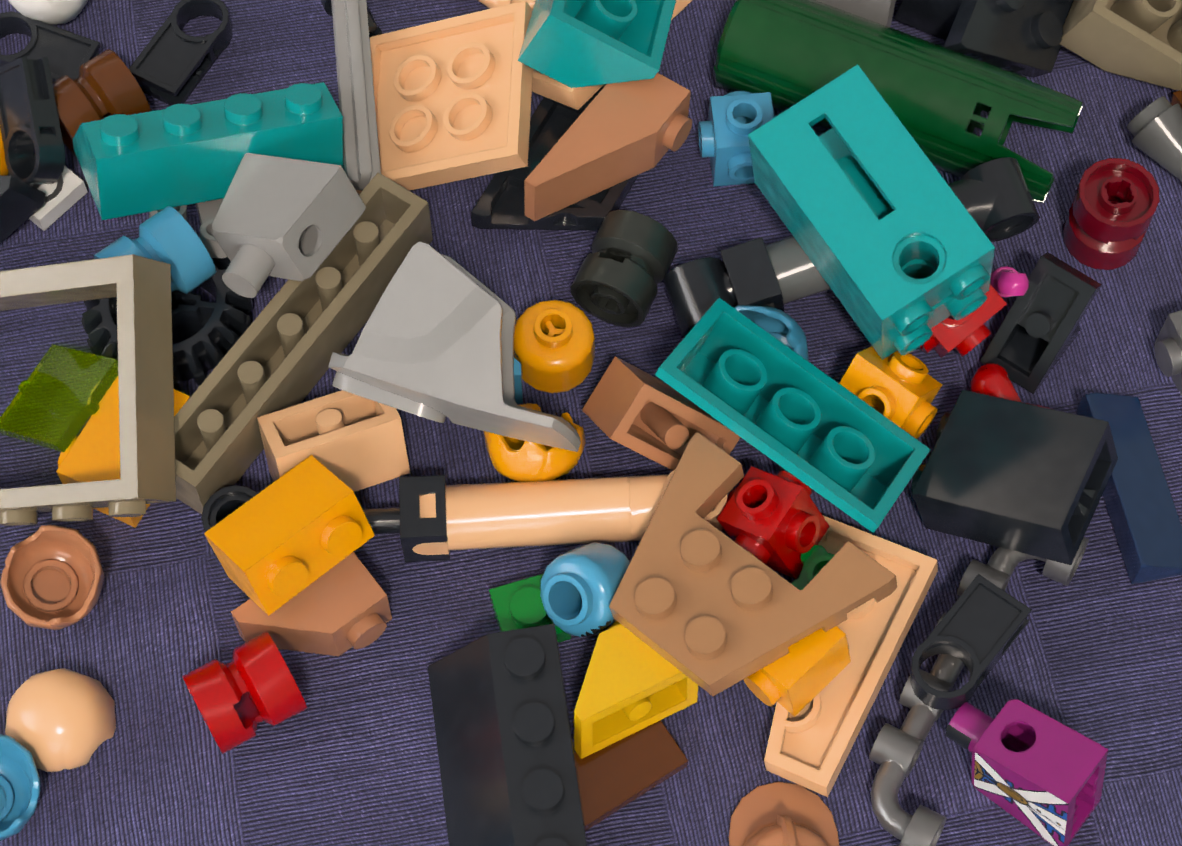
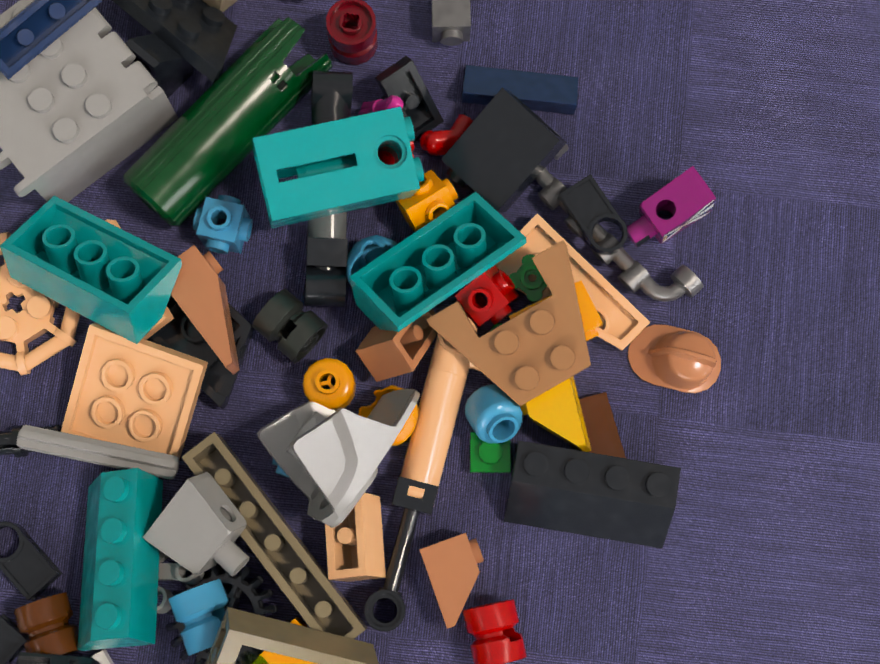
camera: 75 degrees left, 15 degrees up
light orange brick [204,455,375,616] -> none

